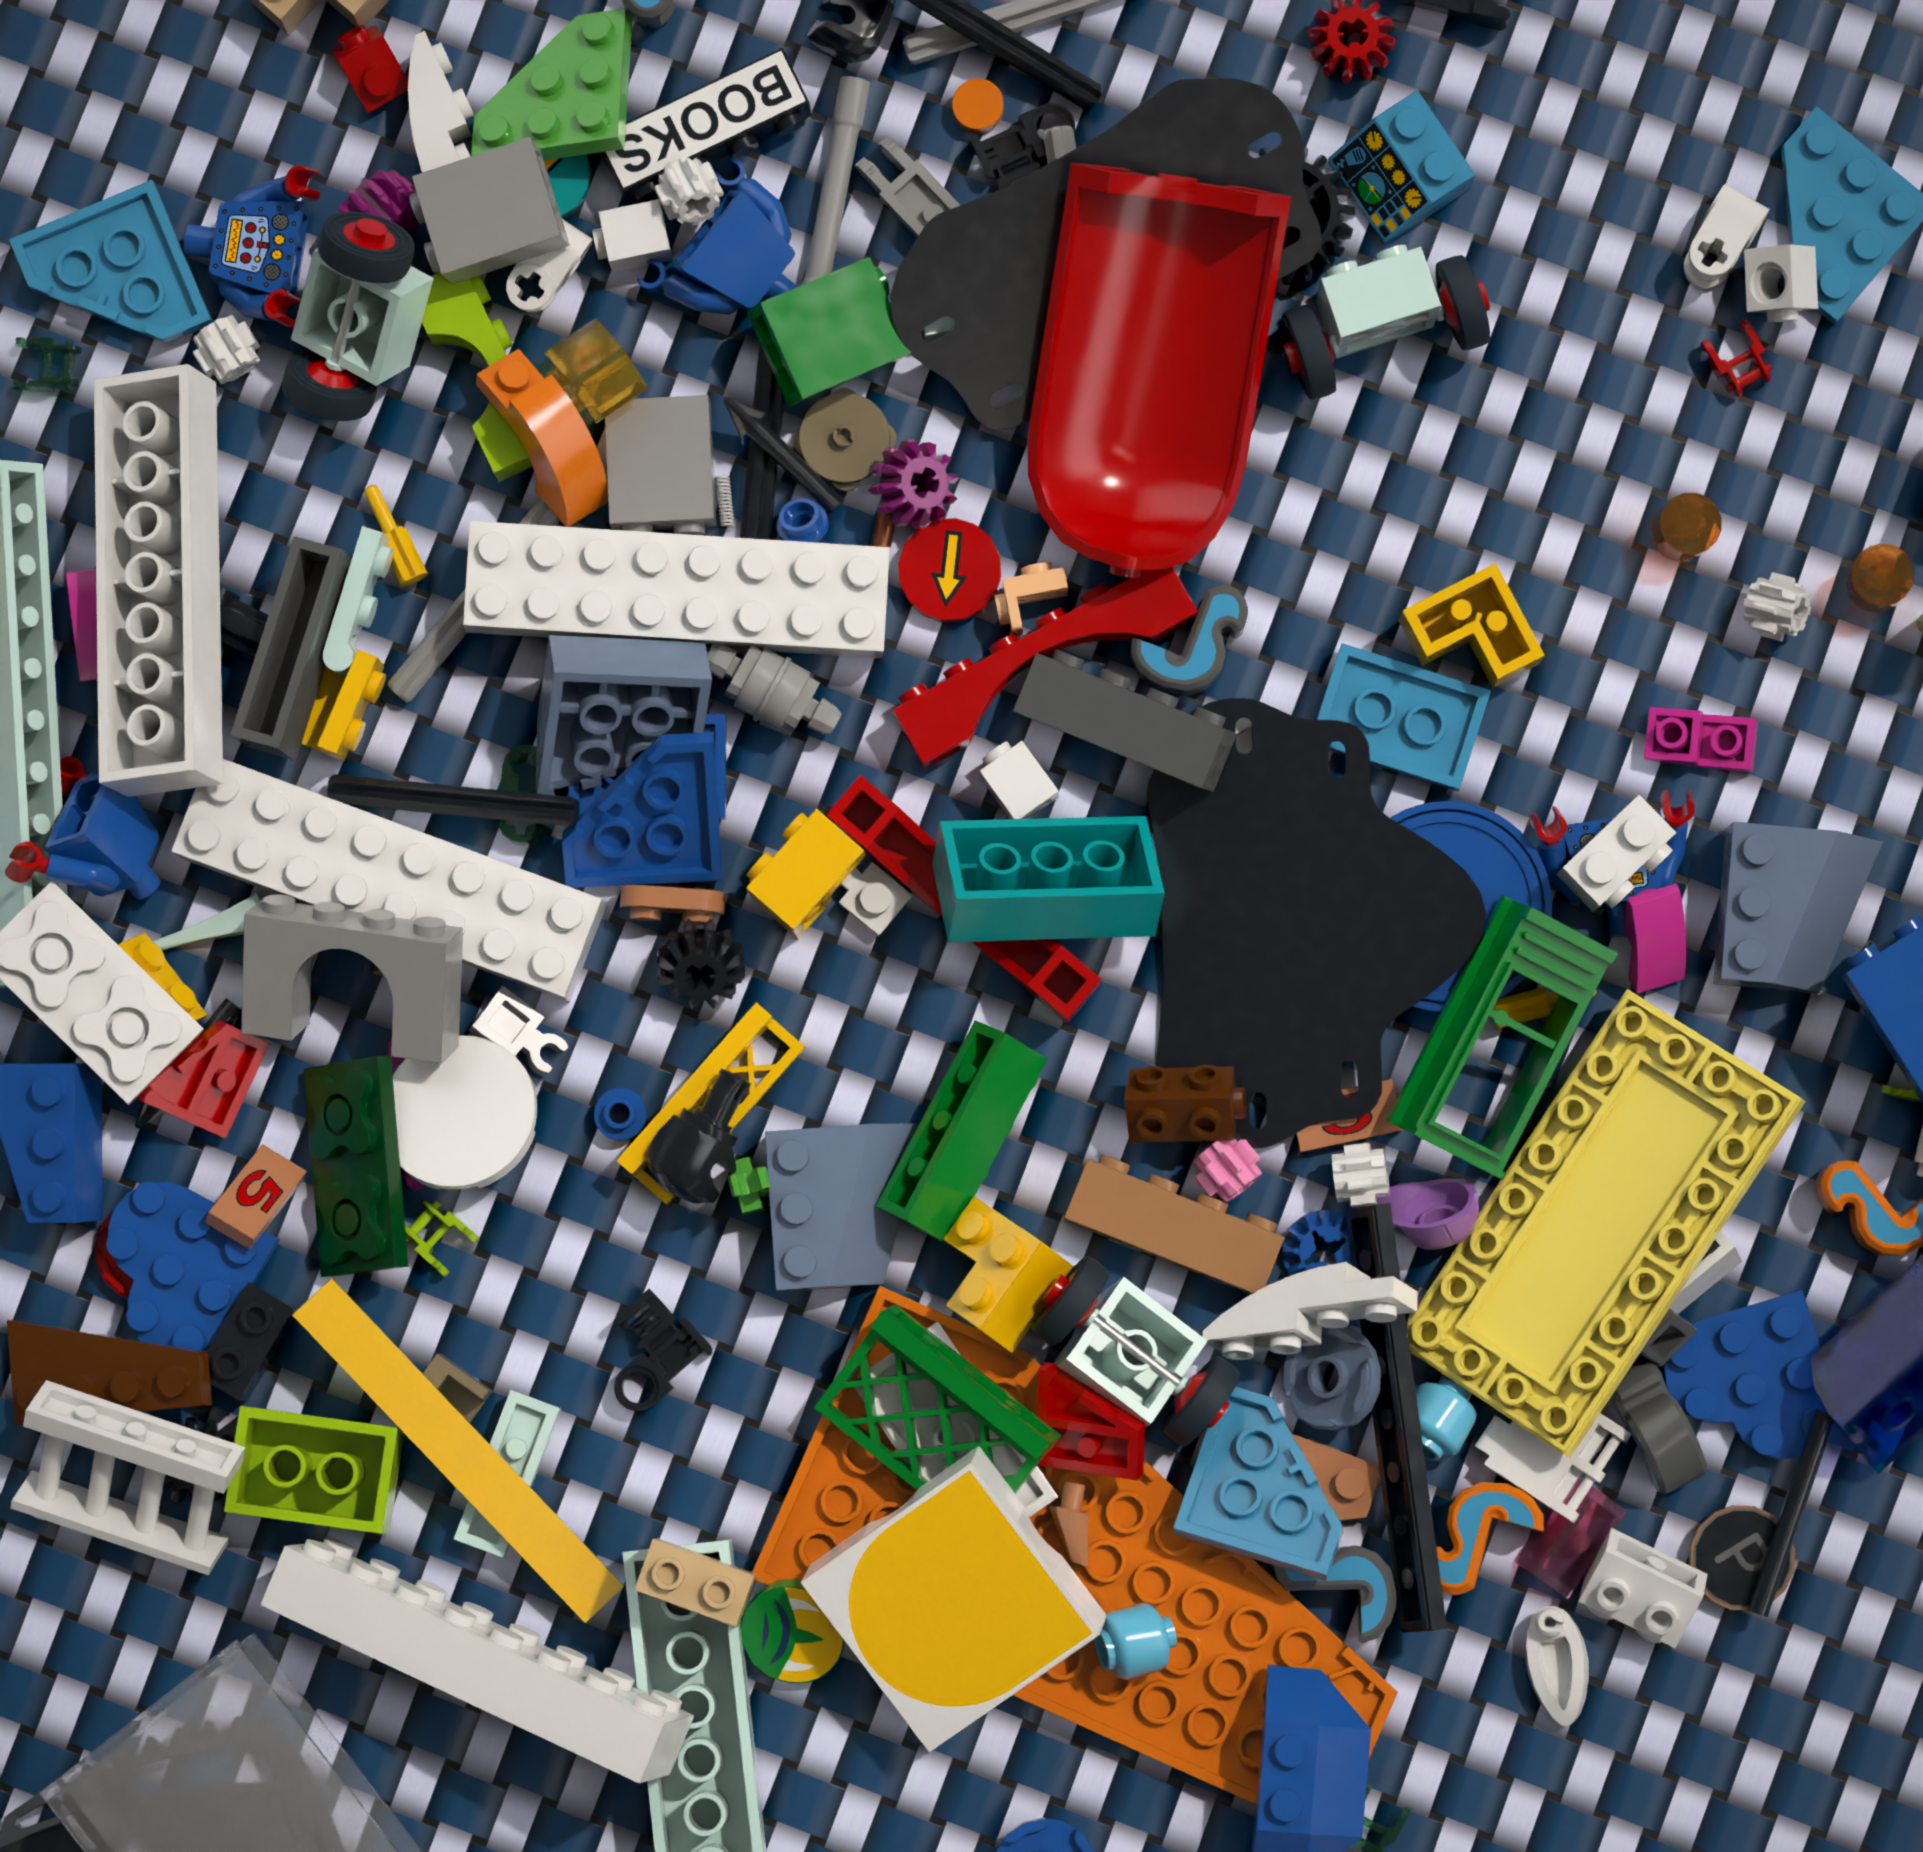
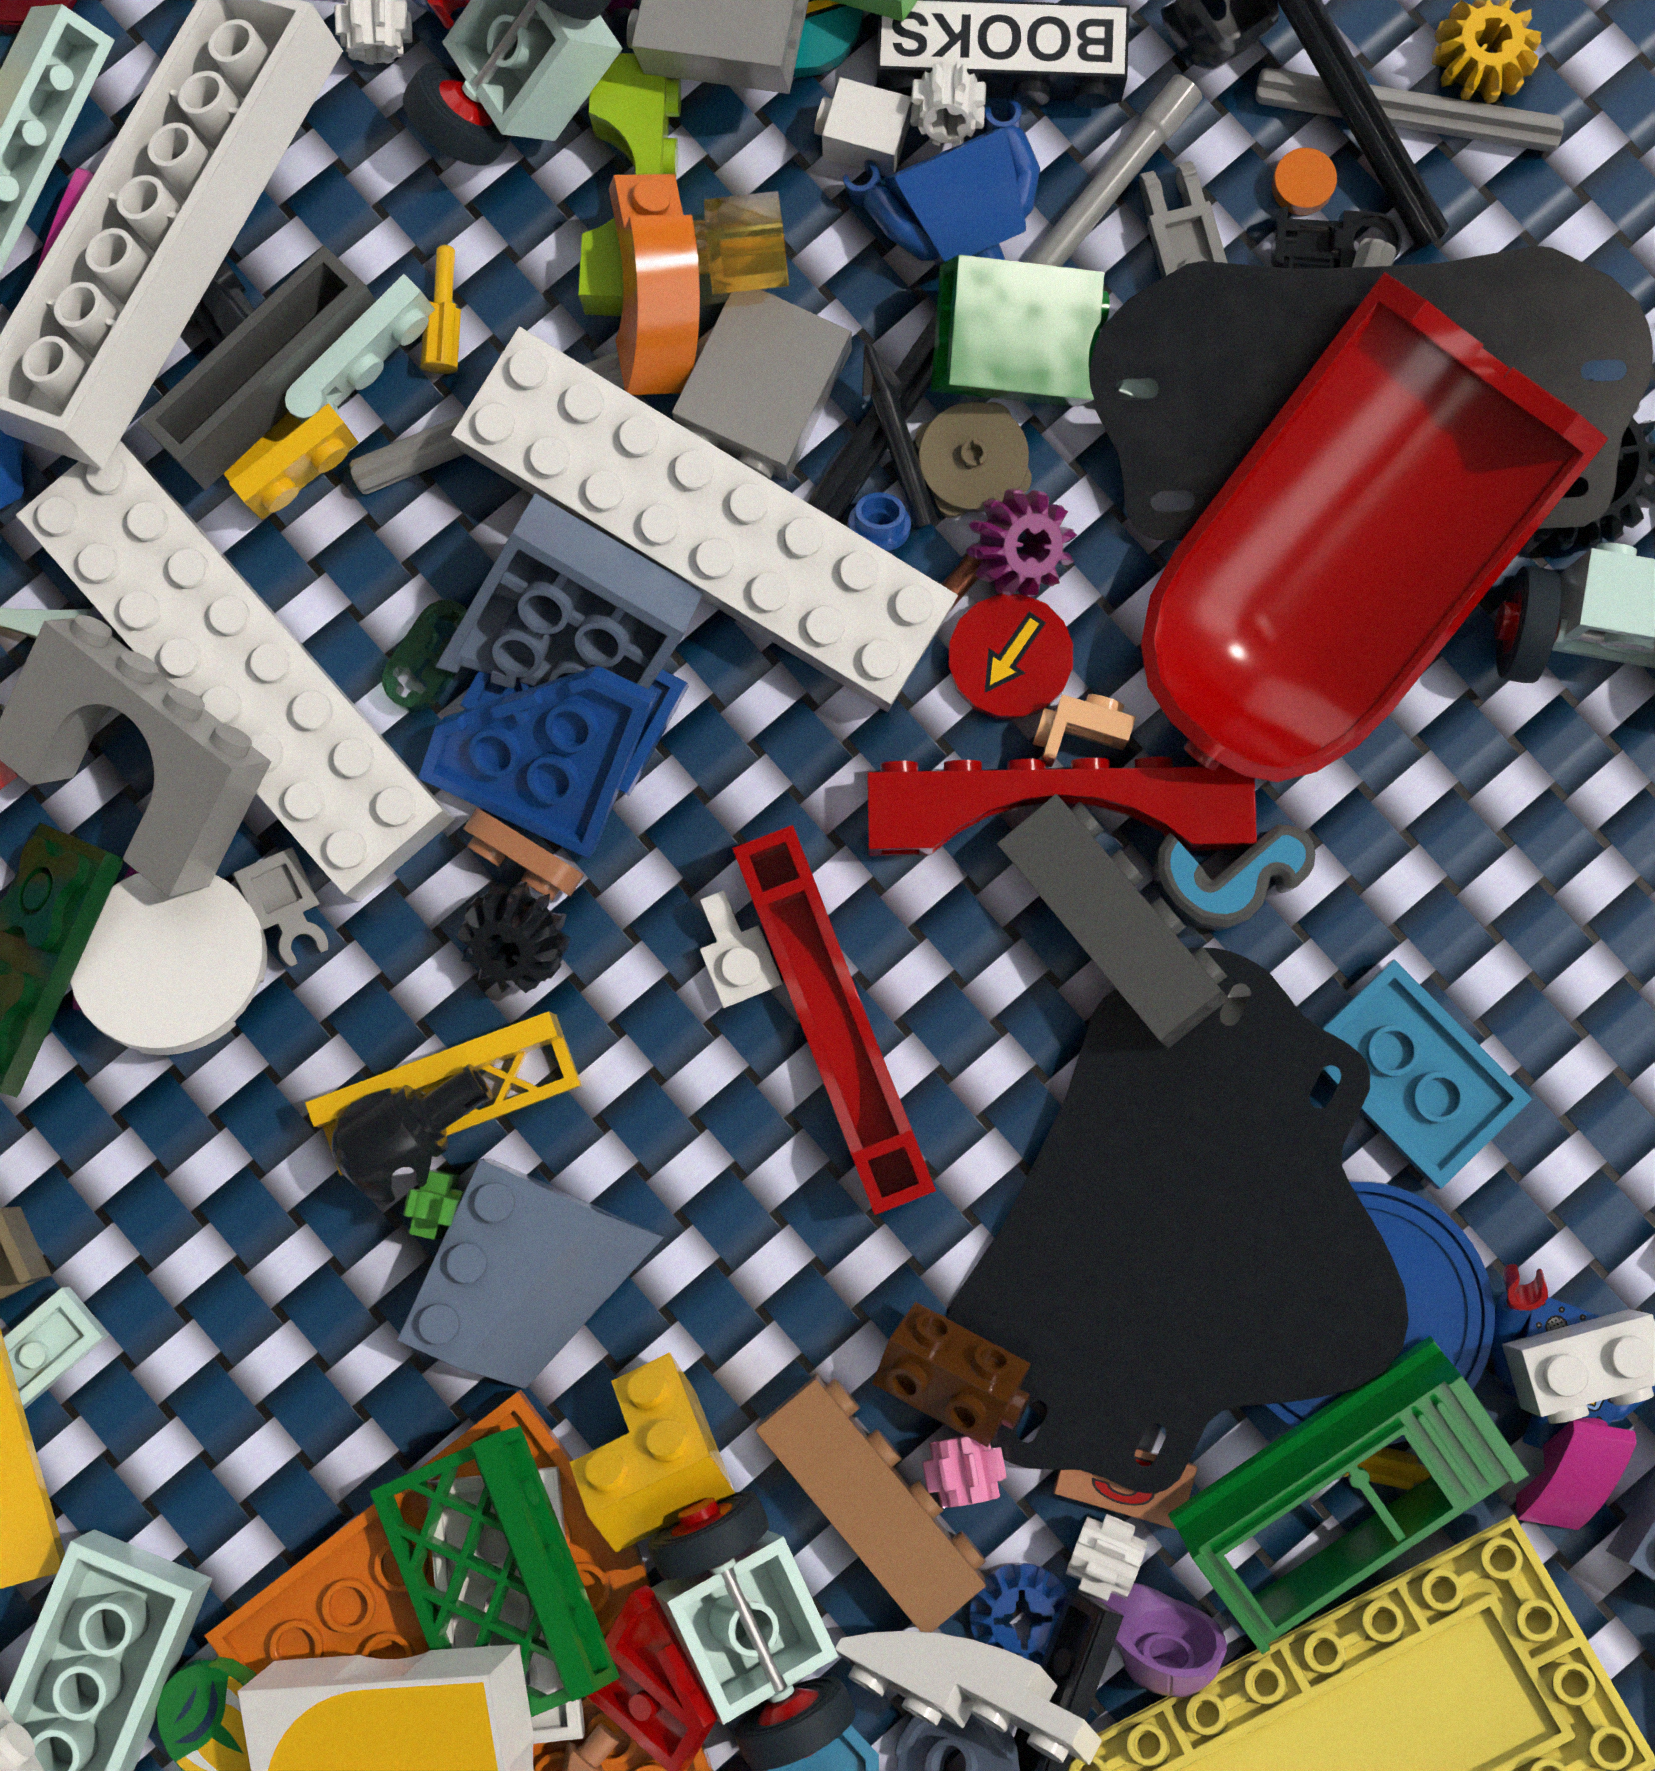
camera: 30 degrees right, 0 degrees up
black axle [327,774,580,827] -> none
lime piece [405,1199,480,1277] -> none
white piece [506,219,593,312] -> none
blue plate [594,1088,647,1141] -> none
black piece [614,1288,713,1411] -> none
tan brick [634,1538,757,1627] -> none
light grey piece [707,644,842,734] -> none
white leg [715,473,735,526] -> none
yellow brick [746,808,866,939] -> none
green brick [876,1020,1047,1245] -> none
teal brick [932,816,1165,942] -> none
white brick [979,741,1059,819] -> none
yellow brick [1398,563,1545,688] -> none

